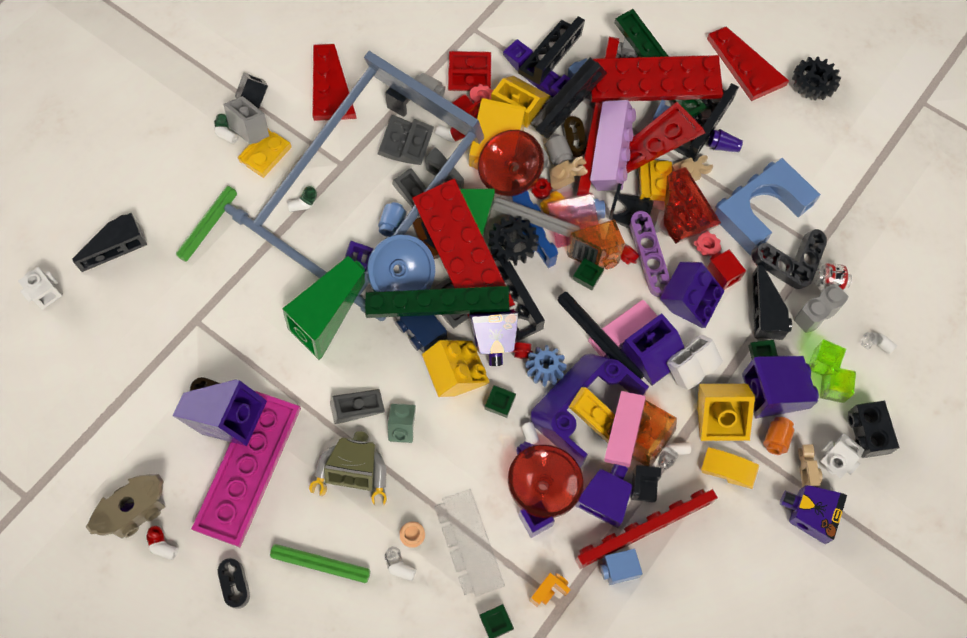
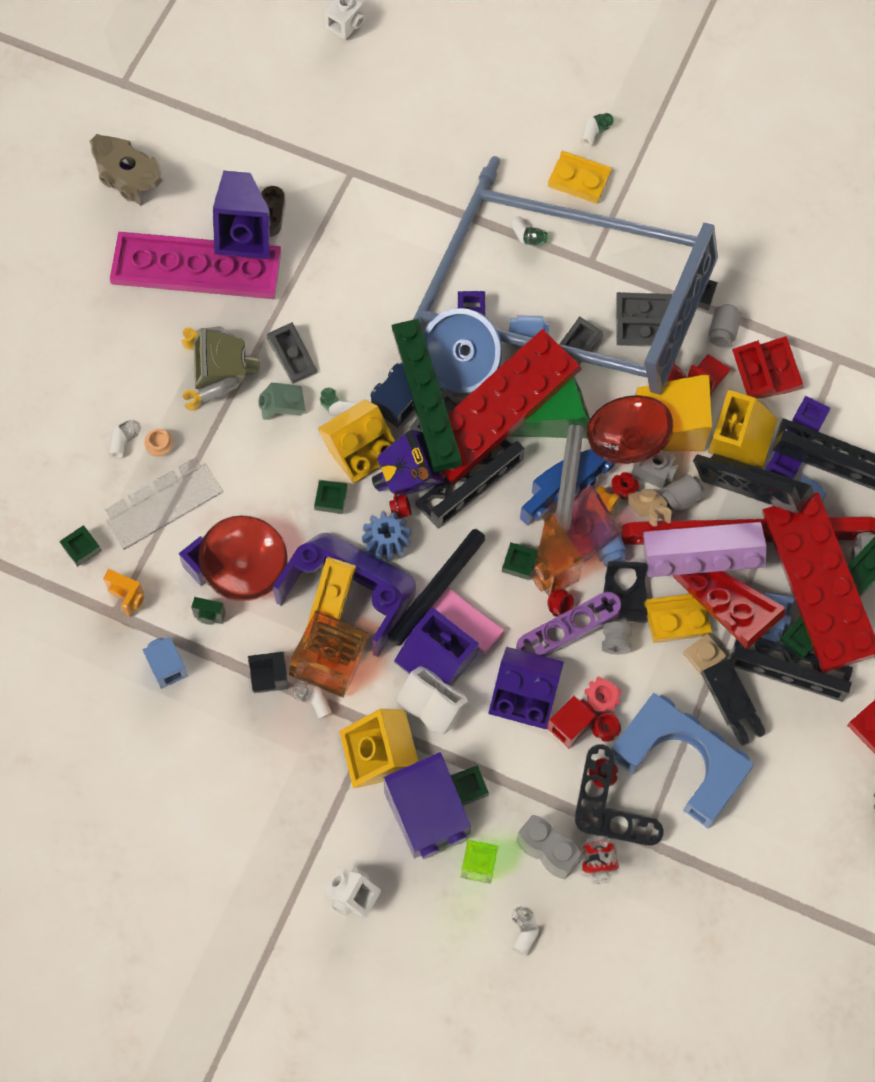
camera: 75 degrees right, 0 degrees up
black slope [72,213,147,272] -> none
arm [146,526,178,560] -> none
bright green axle [176,186,237,262] -> none
black beam [217,558,250,609] -> none
light grey brick [223,96,269,144] -> none
black panel [235,72,268,109] -> none
bright green axle [270,544,370,583] -> none
green slope [282,256,365,360] -> none
red wing [313,44,357,121] -> none
dark grey slope [426,147,464,189] -> none
coral animal [470,84,493,103] -> none
black gear [488,215,539,266] -> none
white arm [516,422,540,459] -> none
dark brown beam [563,116,587,157] -> none
dark purple torso [575,464,632,528] -> none
red plate [575,489,718,569] -> none
bright pink tile [605,391,646,467] -> none
clear red plate [663,167,721,244] -> none
yellow slope [701,447,759,489] -> none
dark purple cone [708,129,743,153] -> none
black slope [752,265,792,340] -> none
orange brick [763,417,795,455] -> none
dark purple torso [780,485,847,544] -> none
tan plate [798,444,823,488] -> none
clear neon green brick [820,366,856,403] -> none
black brick [848,400,900,458] -> none
none -> dark green plate [191,597,226,625]
none -> arm [320,387,357,416]
none -> red plate [591,713,621,742]
none -> black hinge [701,658,766,746]

